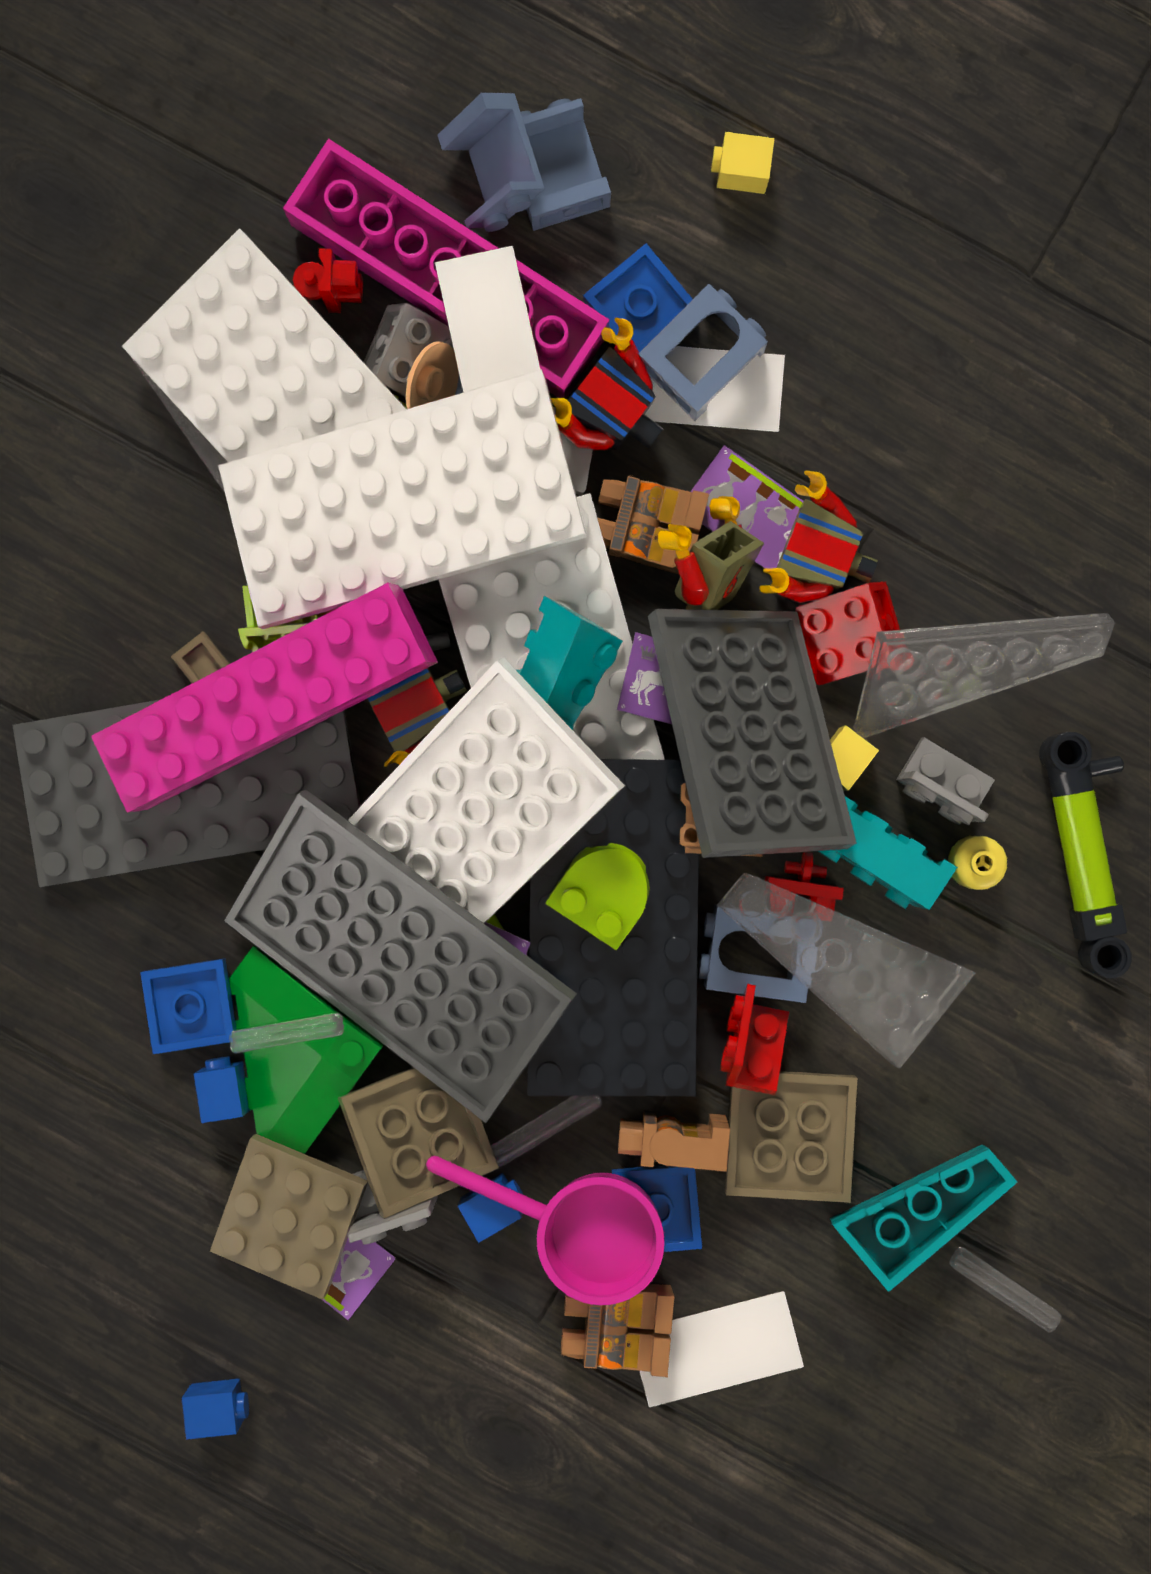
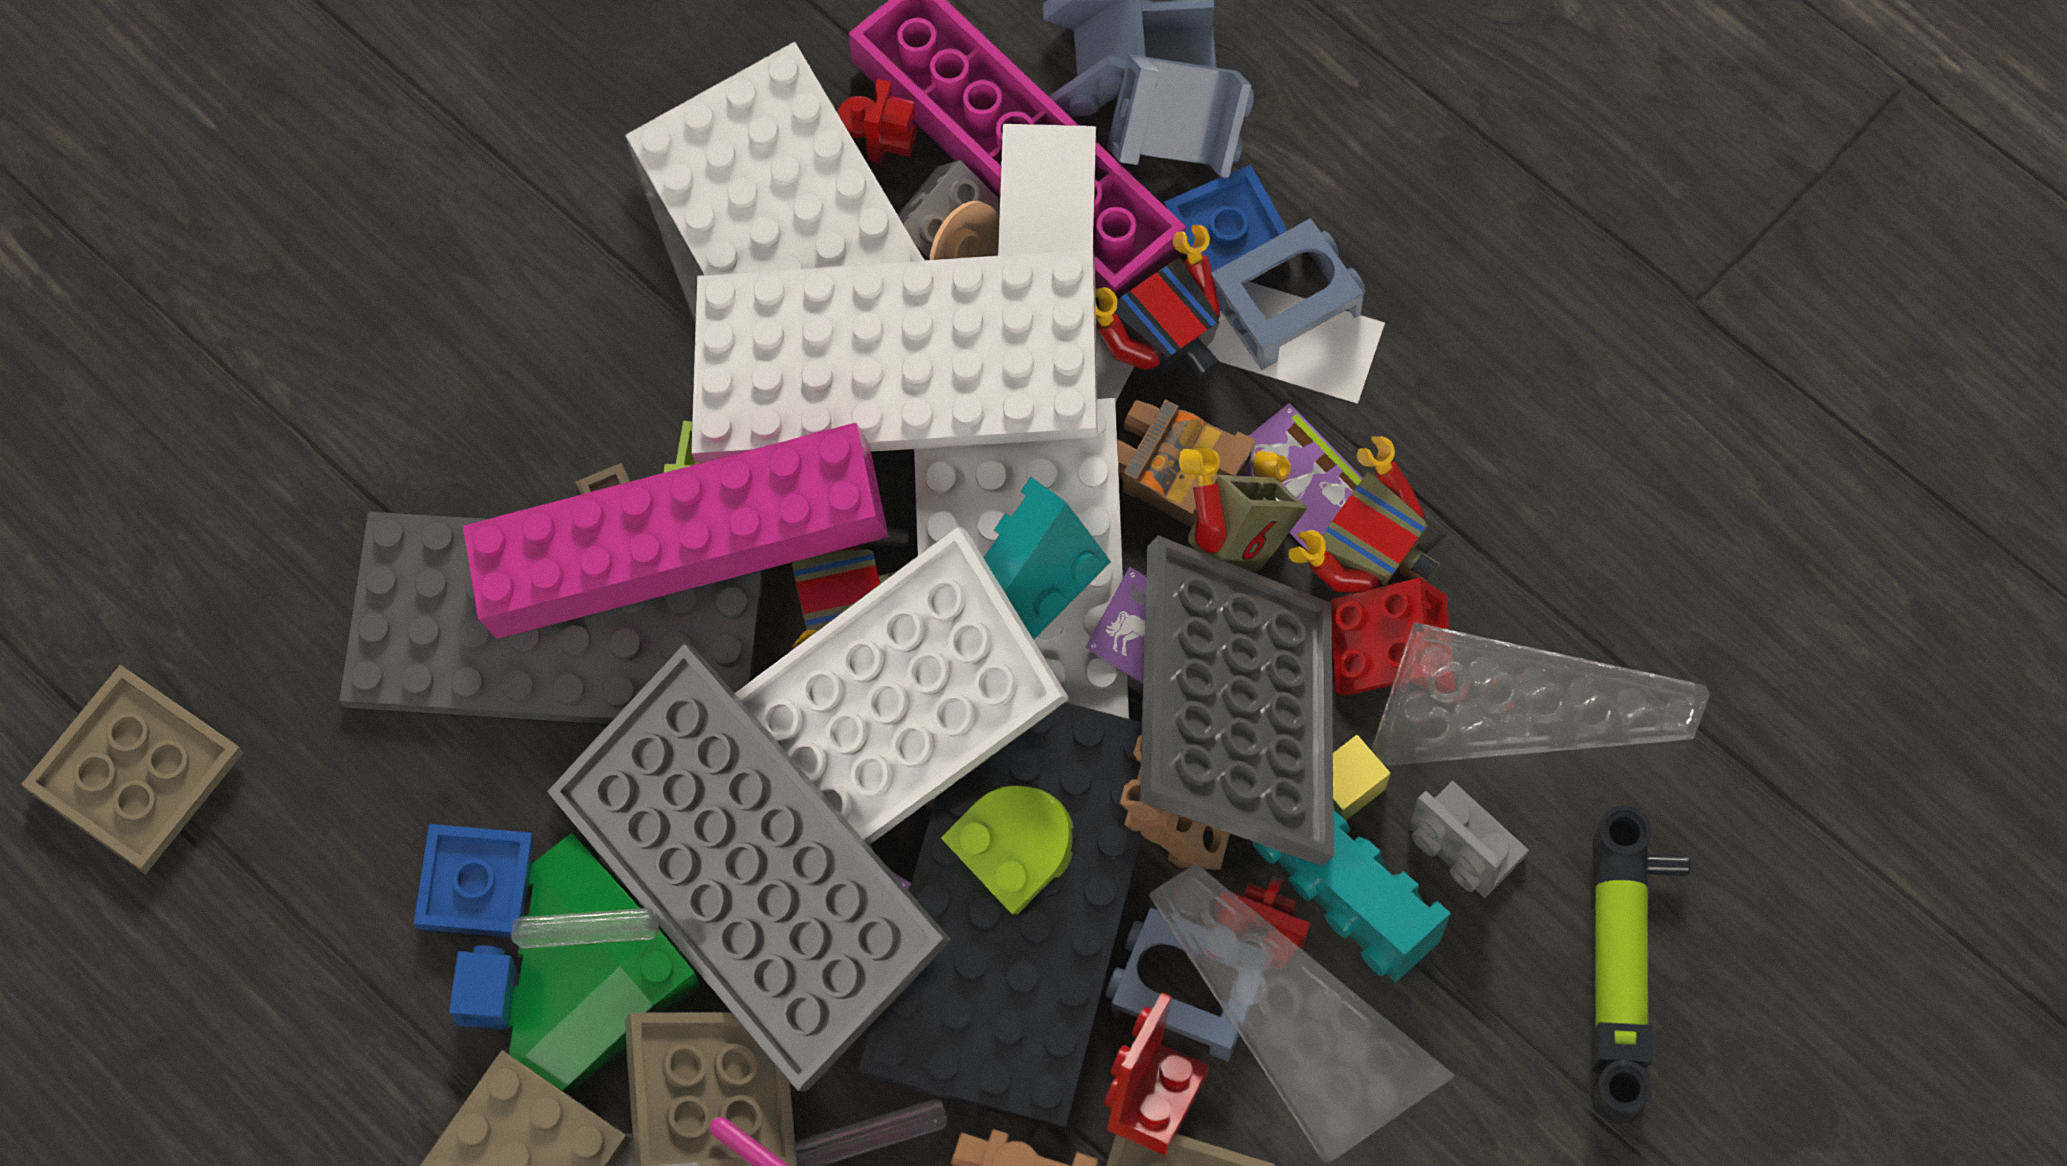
camera: 15 degrees right, 20 degrees down
light yellow brick [711,132,775,194] -> none
light yellow head [948,836,1007,890] -> none
none -> sand blue panel [1107,54,1254,178]

